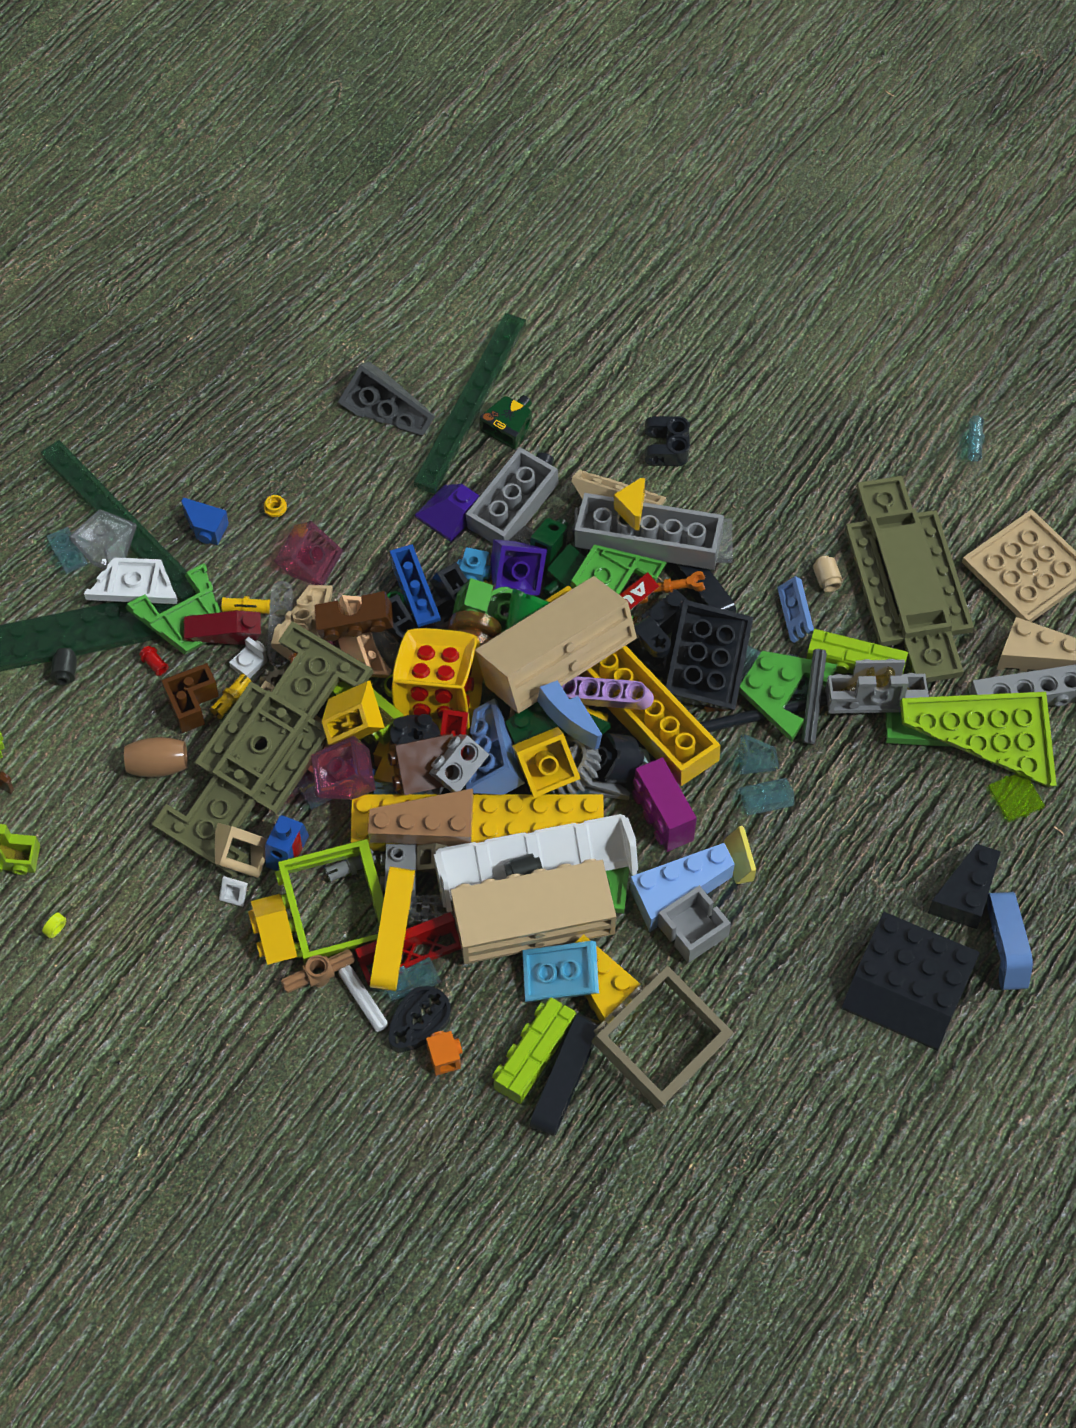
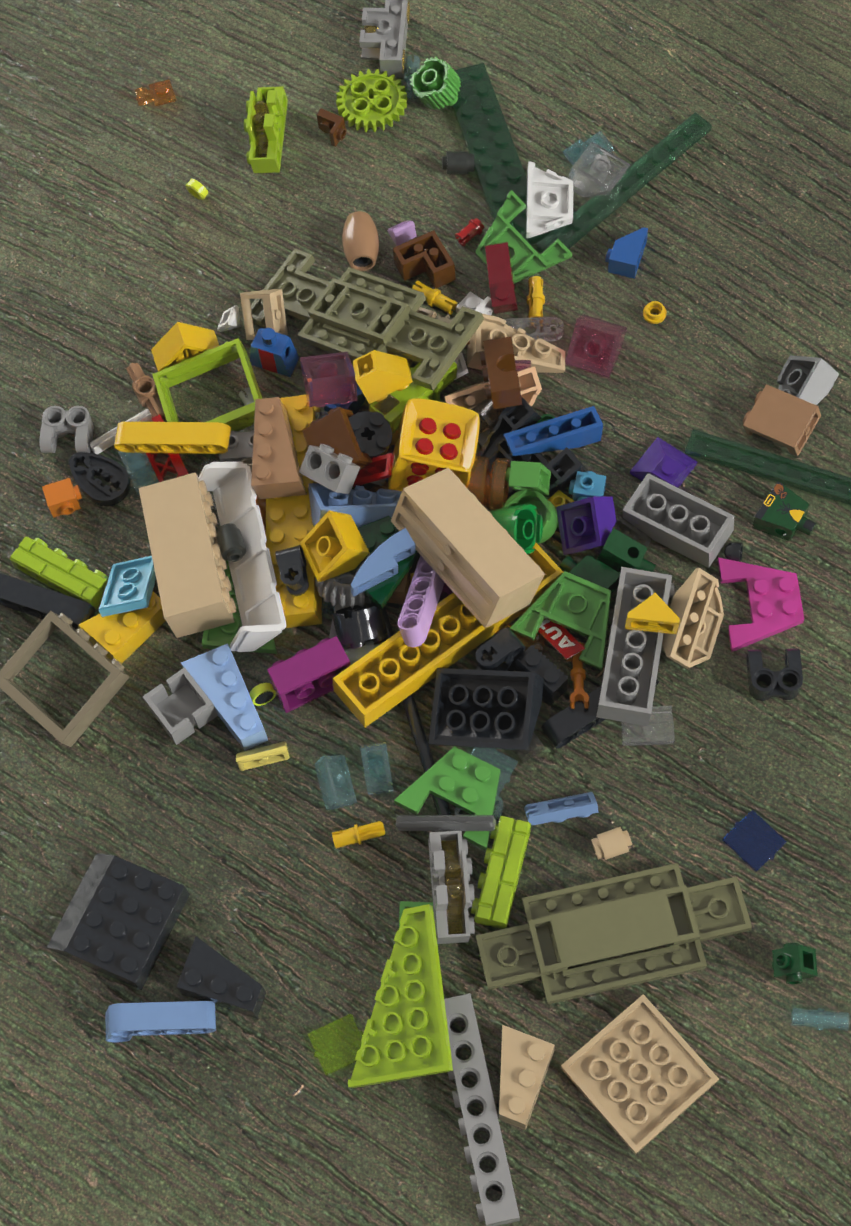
camera: 95 degrees right, 5 degrees up
none -> light grey piece [40,406,94,453]
none -> neon yellow tile [250,683,276,706]
none -> black piece [275,545,309,596]
none -> yellow axle [332,821,385,849]
none -> lavender slope [387,220,417,246]
none -> dark pink wing [718,557,804,652]
none -> clear blue piece [722,810,787,872]
none -> medium nougat panel [743,384,821,457]
none -> dark green brick [772,943,818,985]

